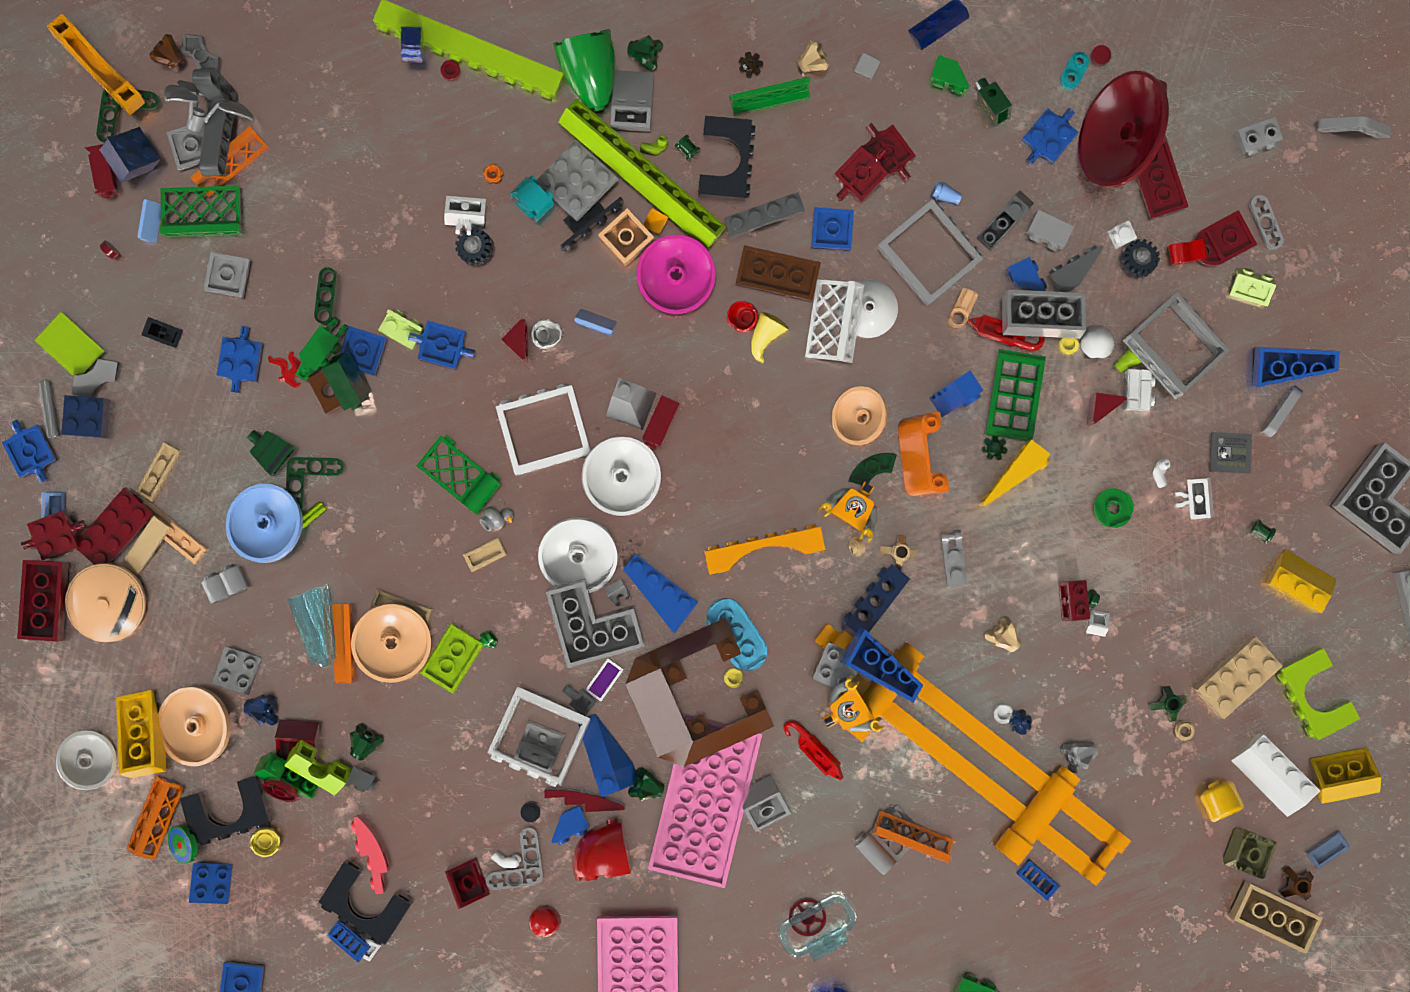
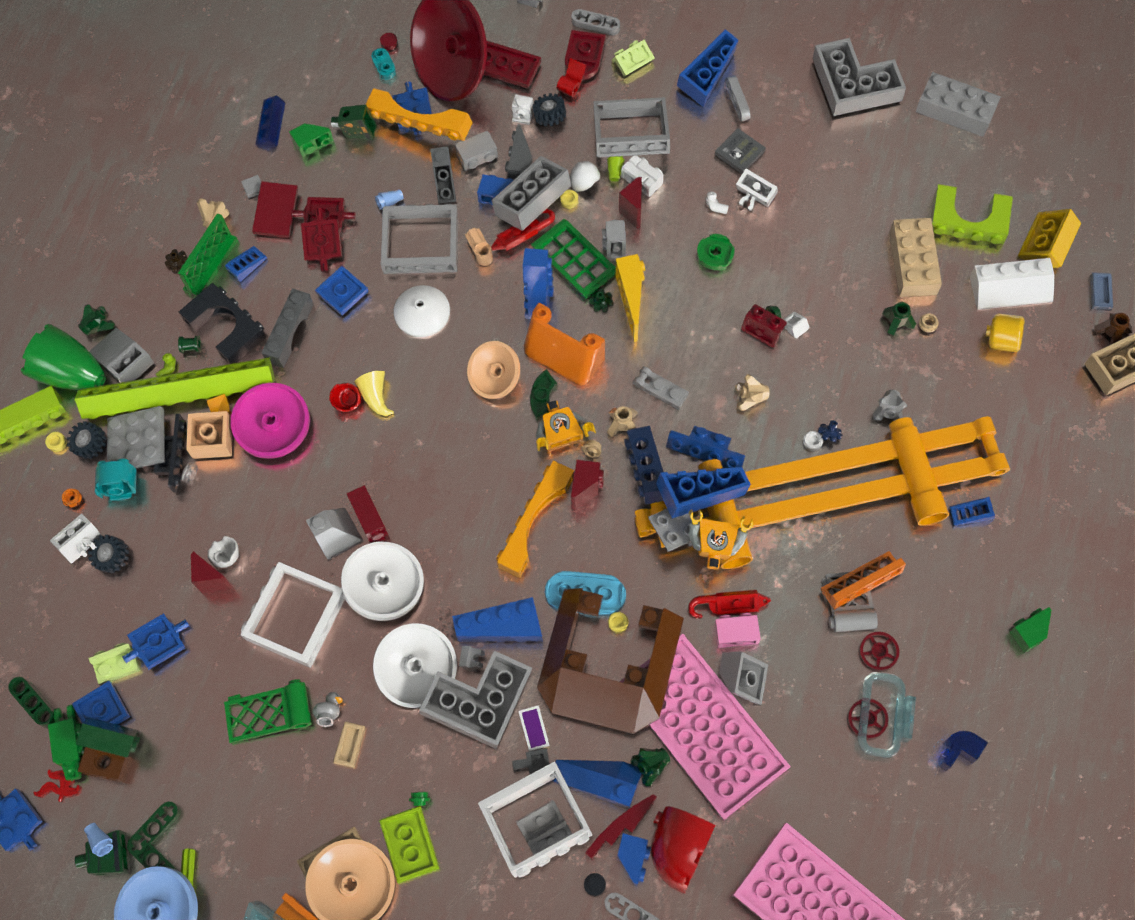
camera: 50 degrees left, 20 degrees down
light blue slope [575,309,617,335] -> none
reddish brown plate [735,245,821,301] -> none
white fence [805,279,864,363] -> none
olive slope [1222,828,1277,879] -> none
dark green bush [1250,519,1276,544] -> none
yellow slope [1265,549,1336,613] -> none
none -> light yellow tile [45,432,67,452]
none -> black wheel [67,421,107,459]
none -> light blue cone [84,823,113,857]
none -> clear tile [181,463,198,483]
none -> blue slope [225,246,267,282]
none -> dark red tile [252,181,298,238]
none -> light orange arch [365,88,473,141]
none -> dark red slope [571,460,604,511]
none -> light grey brick [602,219,626,260]
none -> blue bracket [666,426,745,468]
none -> bright pink brick [714,613,761,648]
none -> dark red wheel [859,632,900,671]

